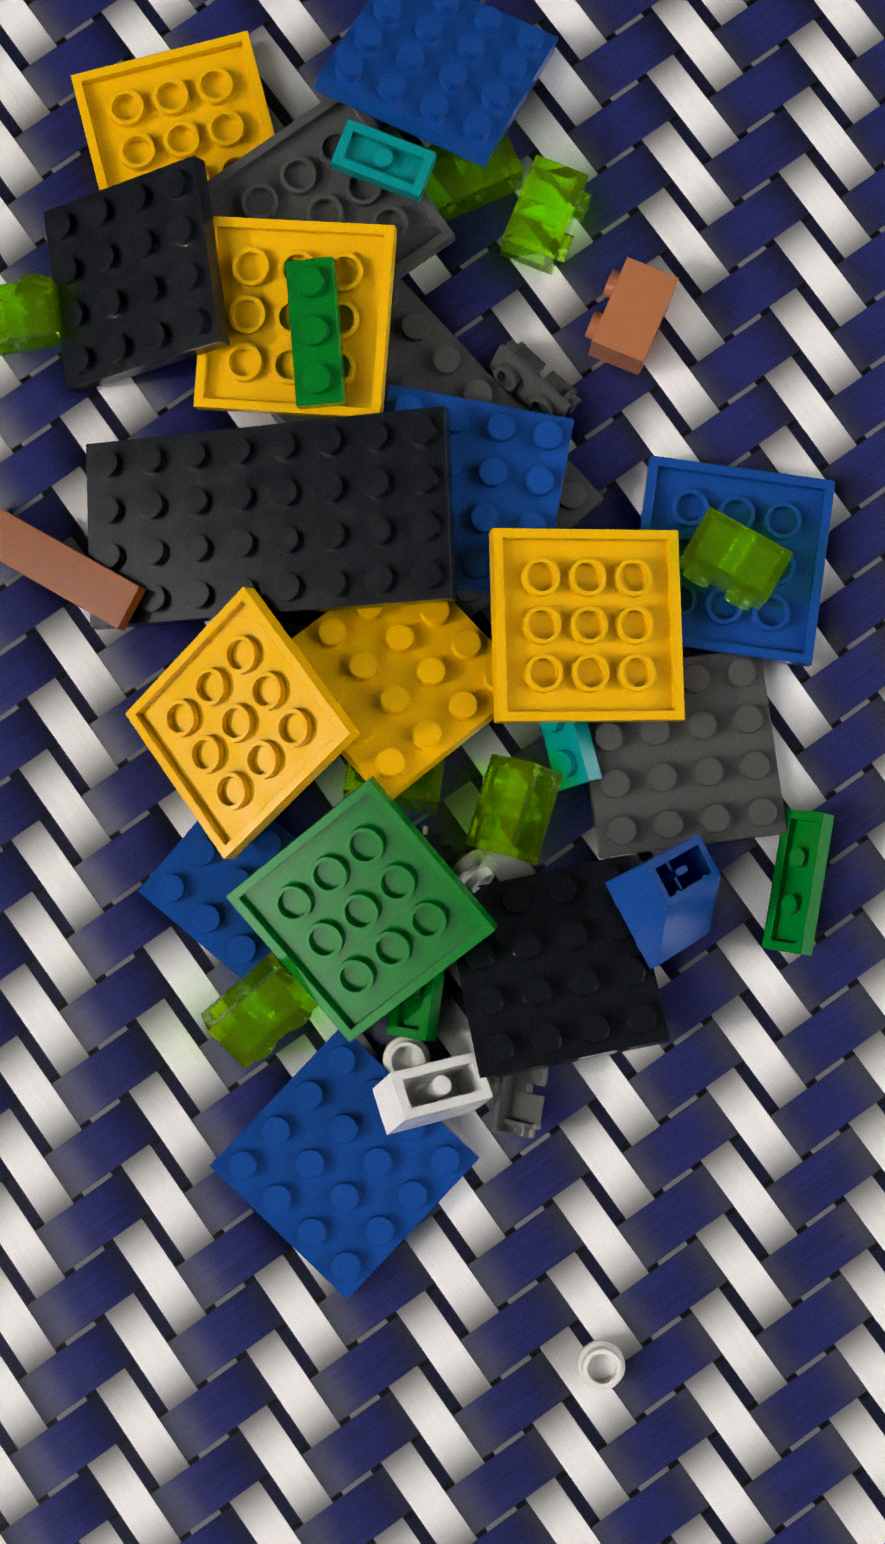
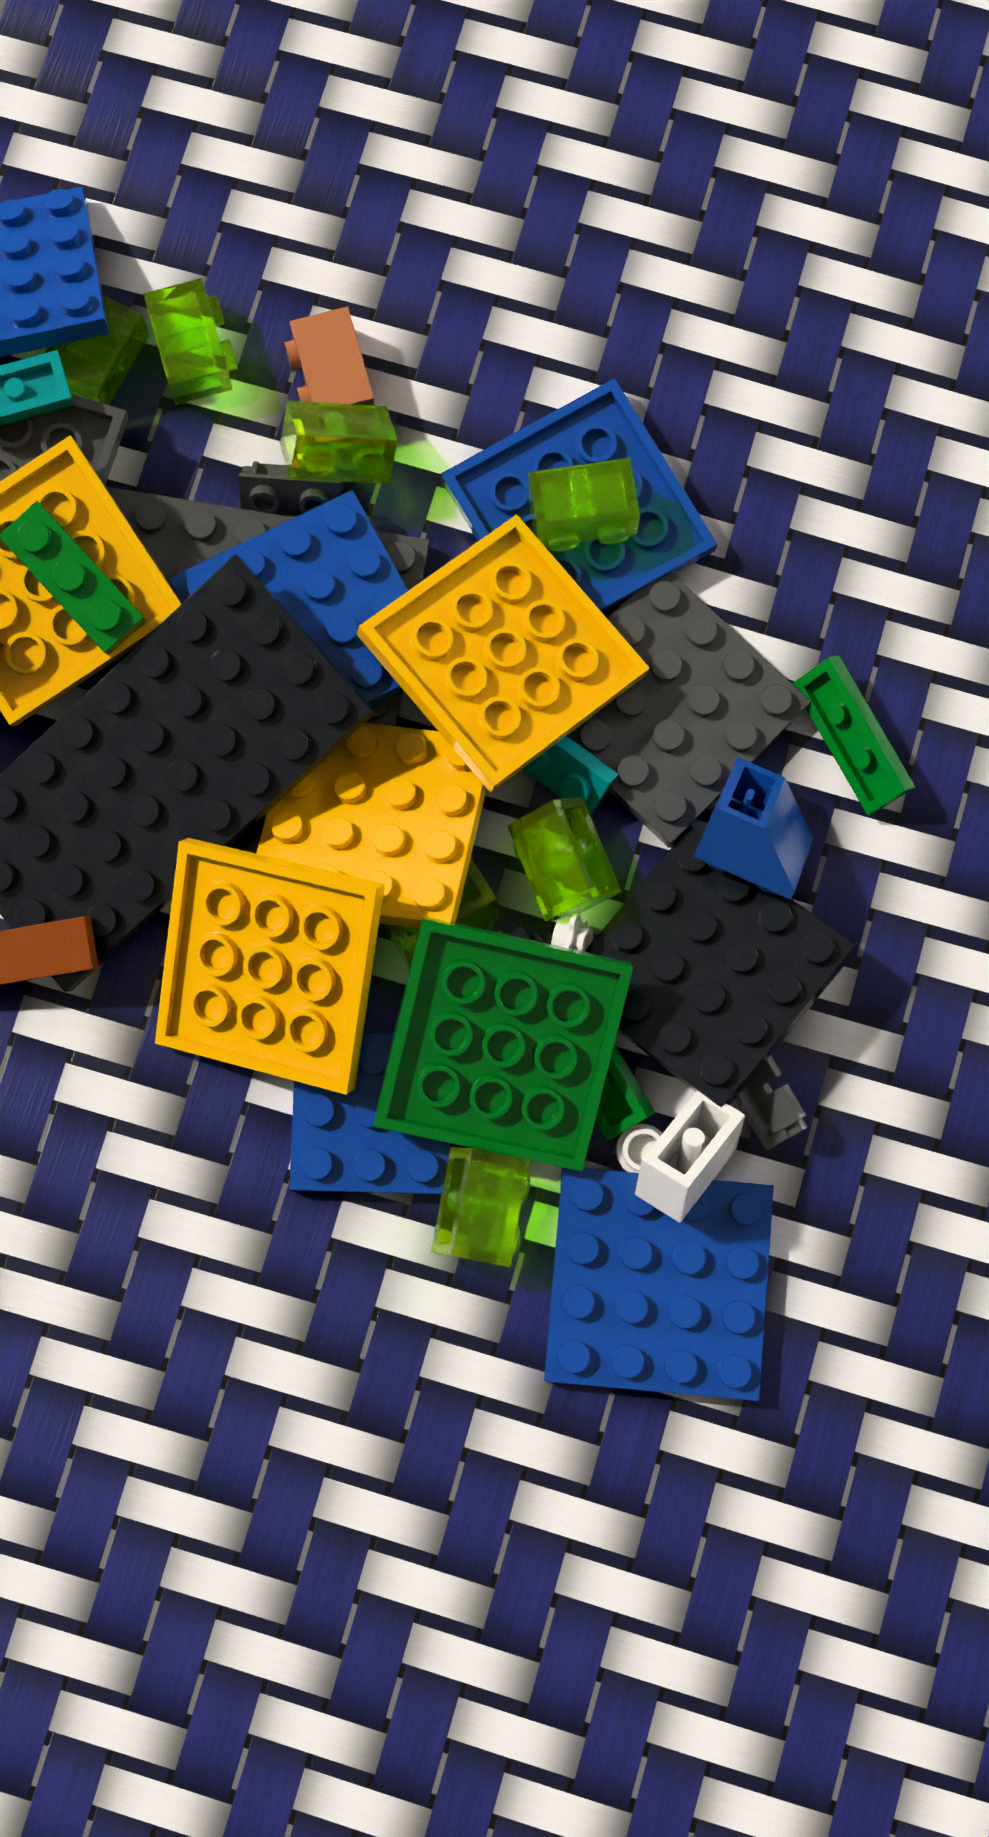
camera: 45 degrees left, 5 degrees down
none -> clear neon green brick [280,401,398,483]

